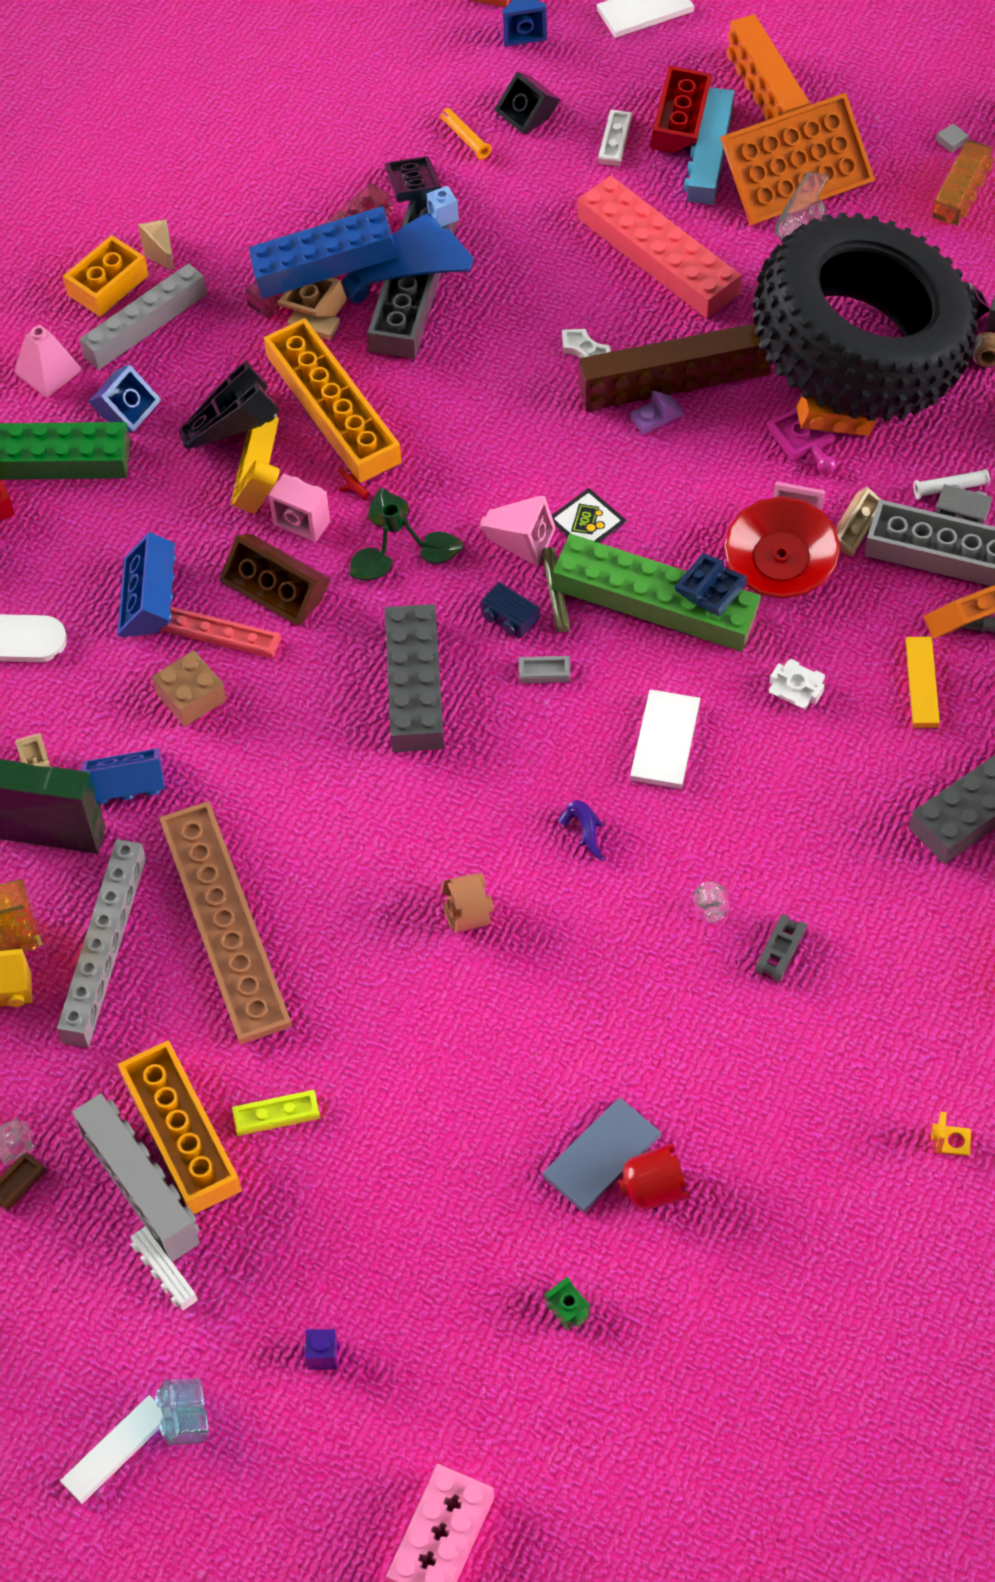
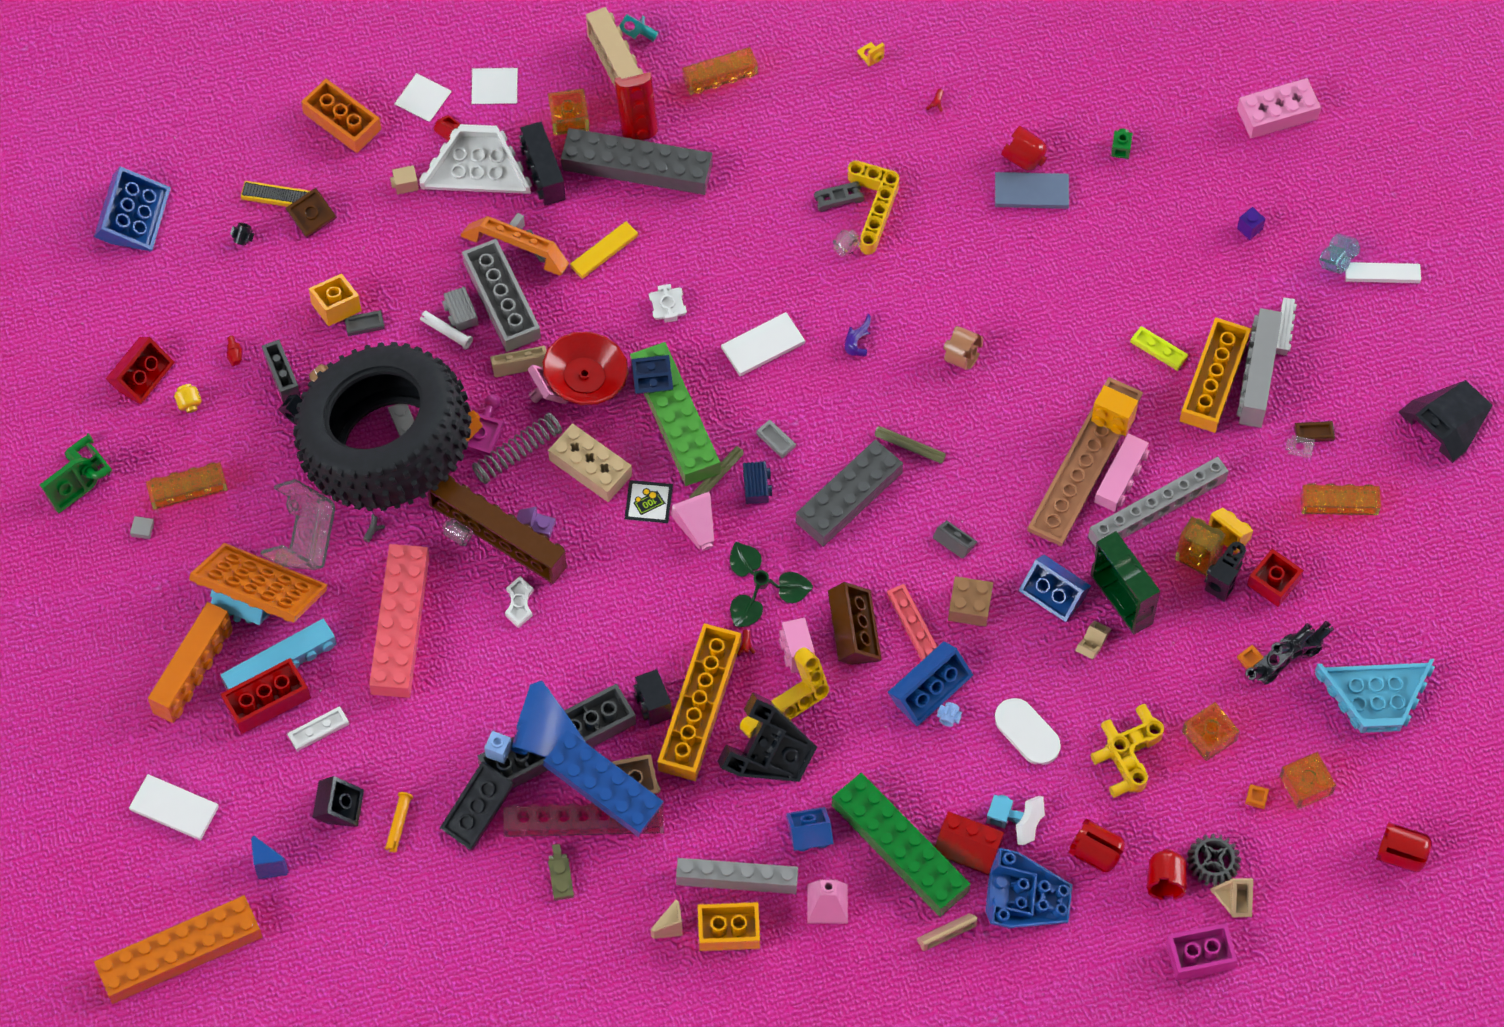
camera: 135 degrees left, 5 degrees up
none -> light grey piece [472,412,562,484]
none -> tan brick [548,423,632,502]
none -> olive hinge [548,844,574,901]
none -> black brick [633,669,672,726]
none -> yellow beam [847,161,899,255]
none -> olive axle [875,426,946,463]
none -> red bar [926,89,944,112]
none -> dark grey slope [933,520,977,559]
none -> light blue gear [937,702,962,727]
none -> light orange brick [1091,385,1138,436]
none -> bright pink brick [1094,434,1150,512]

